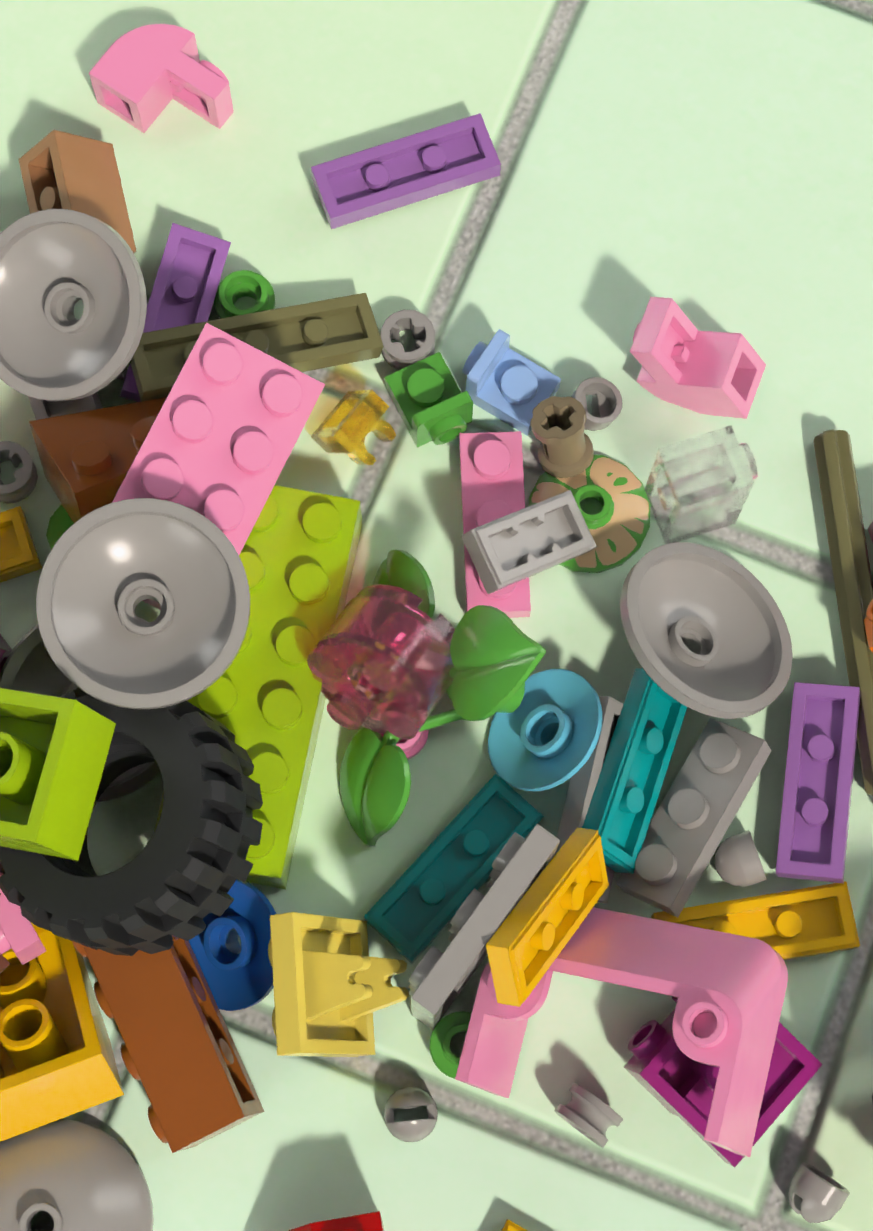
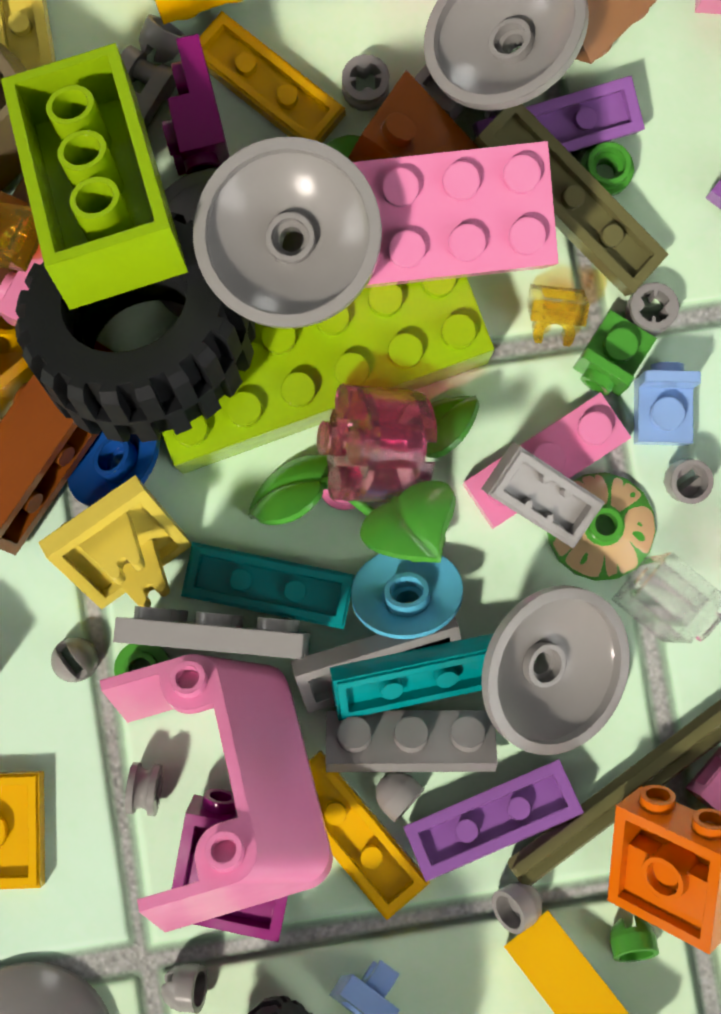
camera: 60 degrees right, 10 degrees up
yellow tile [486,827,609,1007] -> none
dark tan bush [530,396,594,478] -> none

